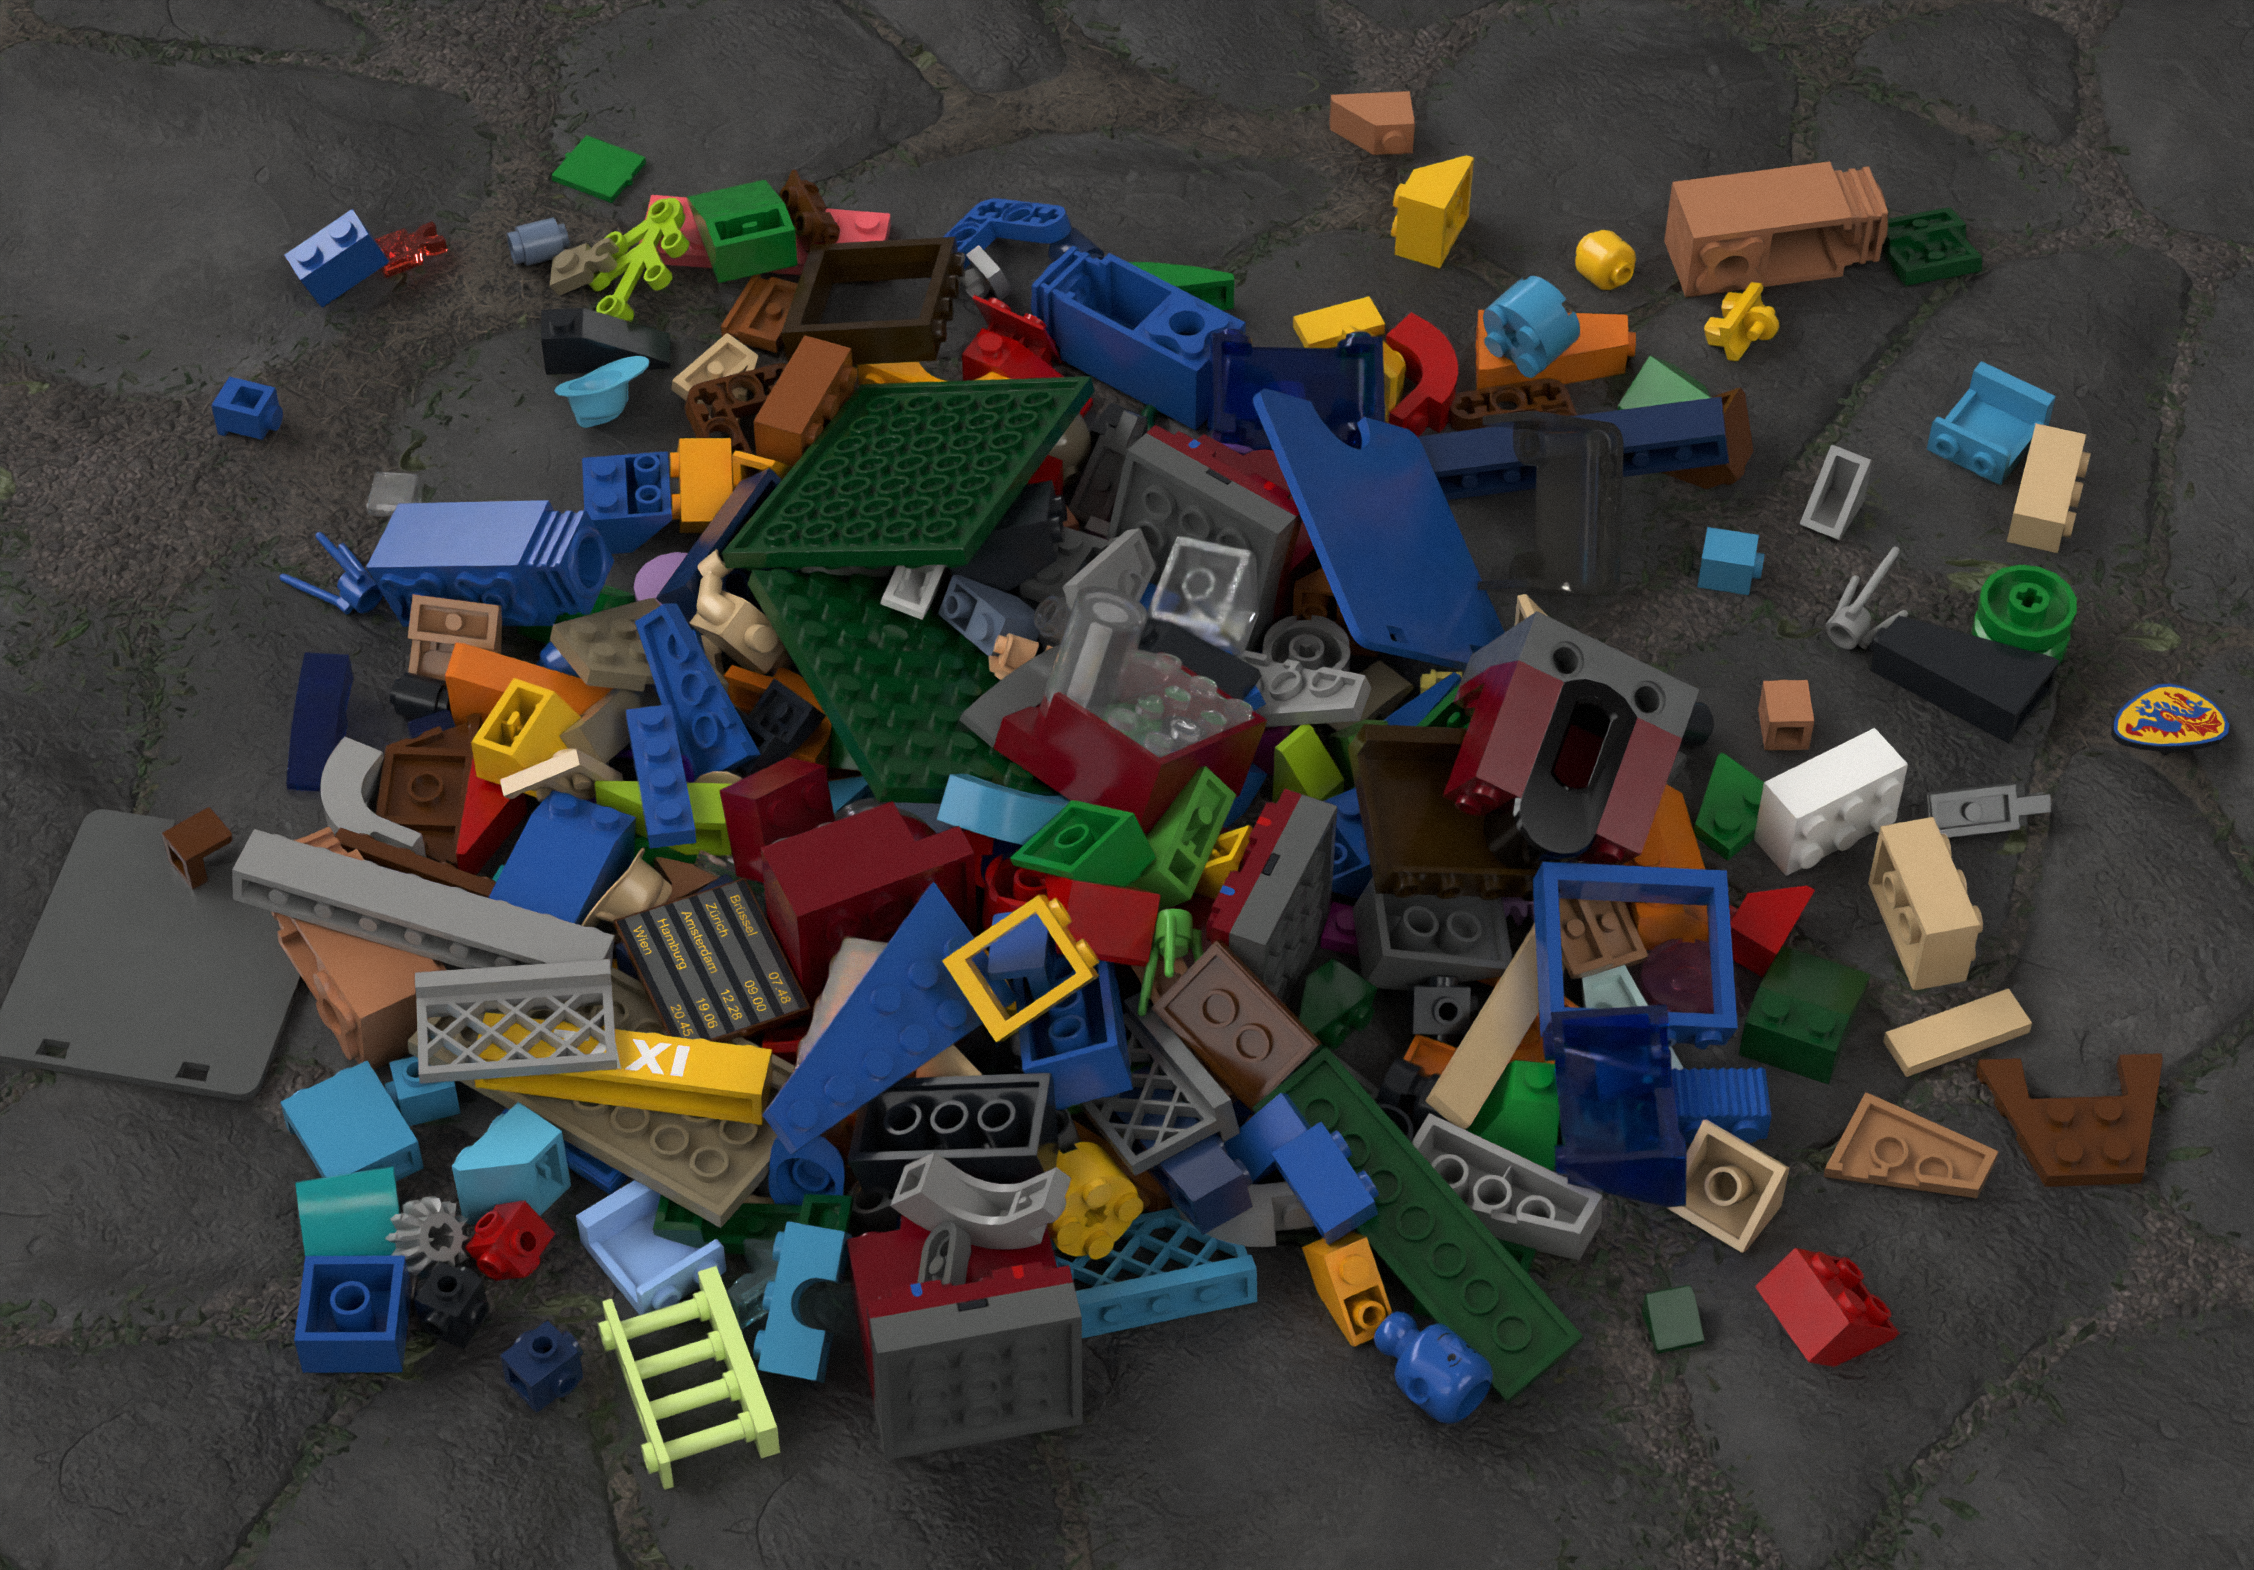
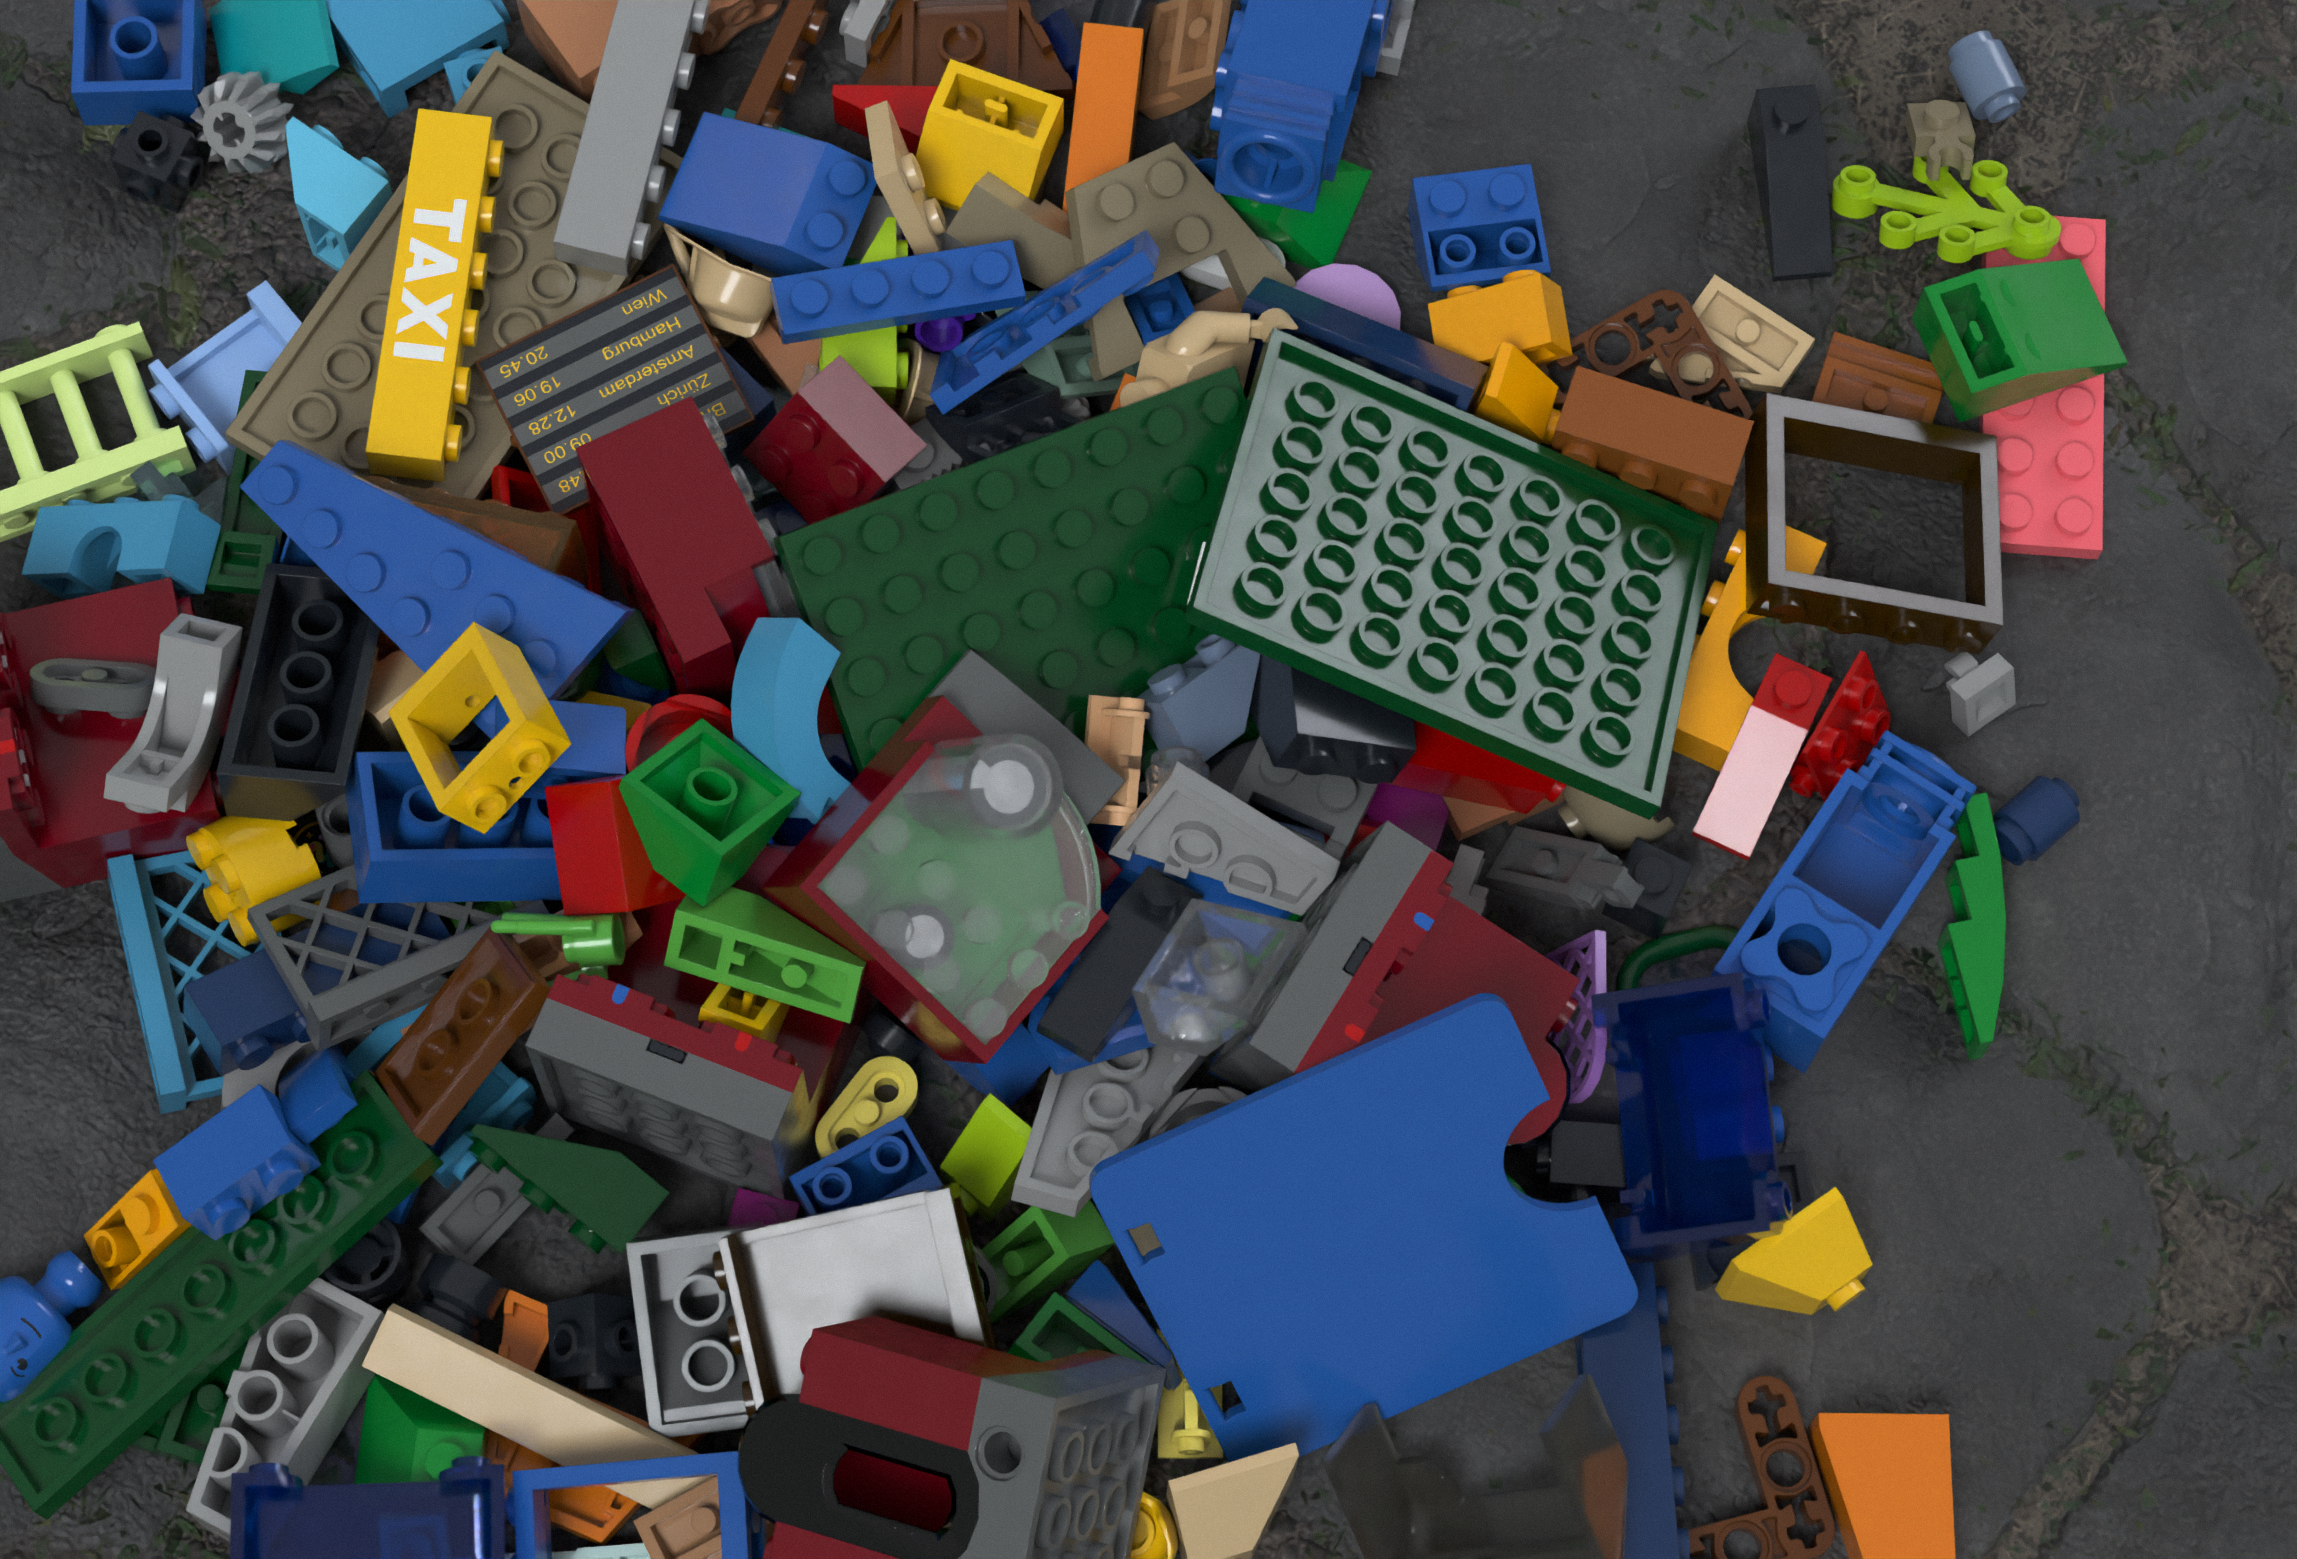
camera: 85 degrees right, 20 degrees up
light grey fence [415,959,617,1084] -> none
red brick [465,1200,555,1281] -> none
dark blue brick [500,1320,584,1413] -> none
green piece [552,135,646,203] -> none
medium azure piece [555,356,650,428] -> none
reddish brown hinge [779,169,840,253] -> none
blue beam [929,198,1072,280] -> none
yellow tile [1293,296,1385,354] -> none
red arch [1386,312,1458,437] -> none
yellow slope [1391,155,1474,268] -> none
dark azure brick [1483,276,1580,378] -> none

